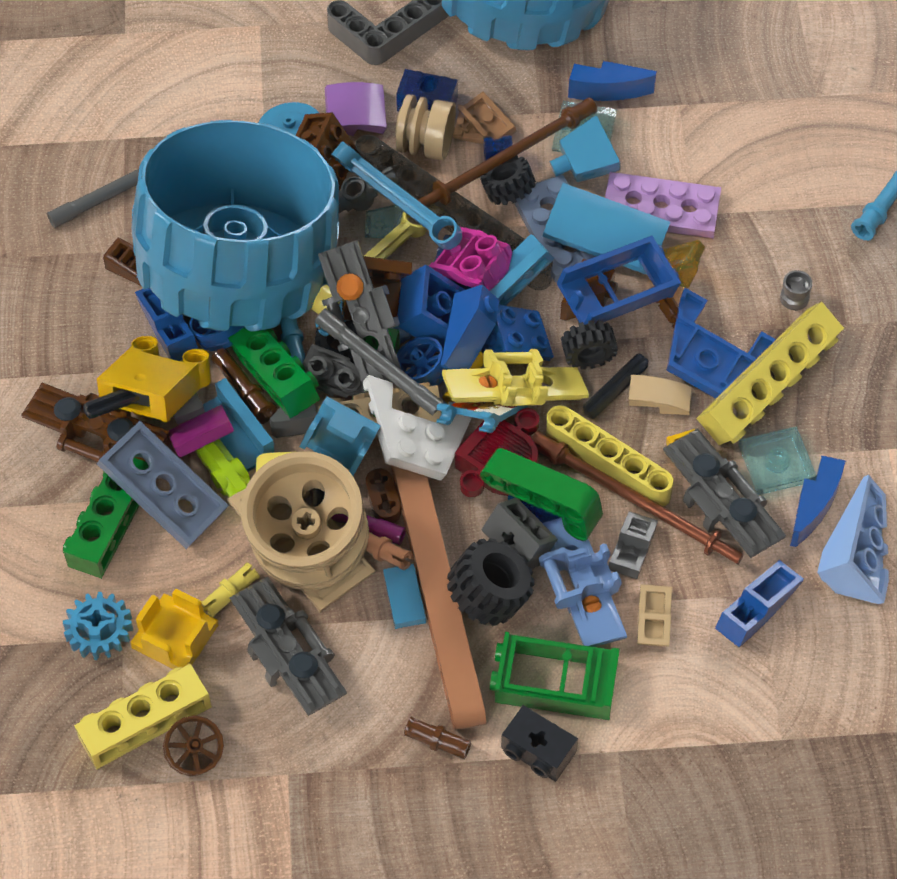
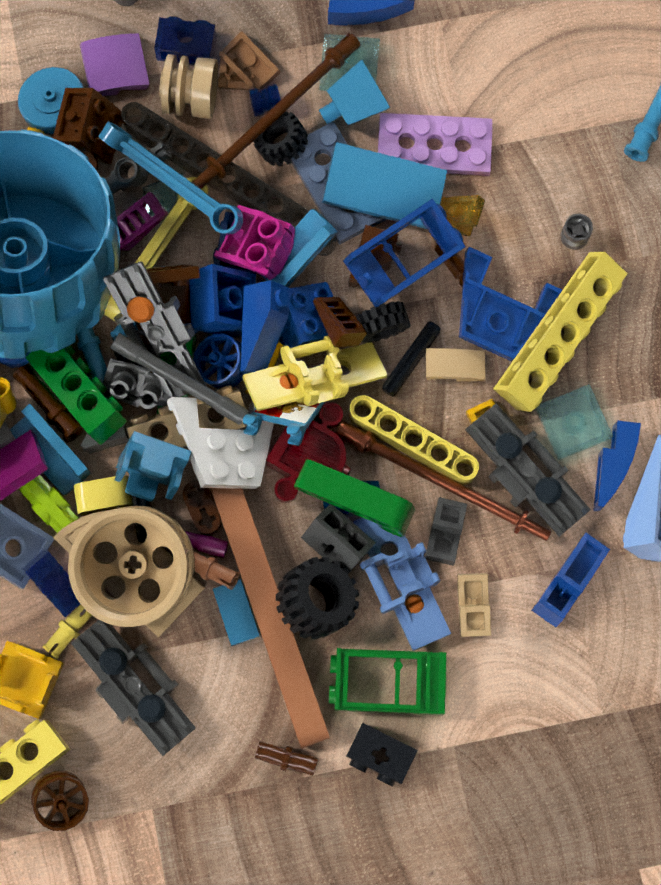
camera: 10 degrees left, 20 degrees up
none -> clear blue brick [22,549,80,617]
none -> magenta slope [117,192,168,251]
none -> reddish brown slope [313,297,367,347]

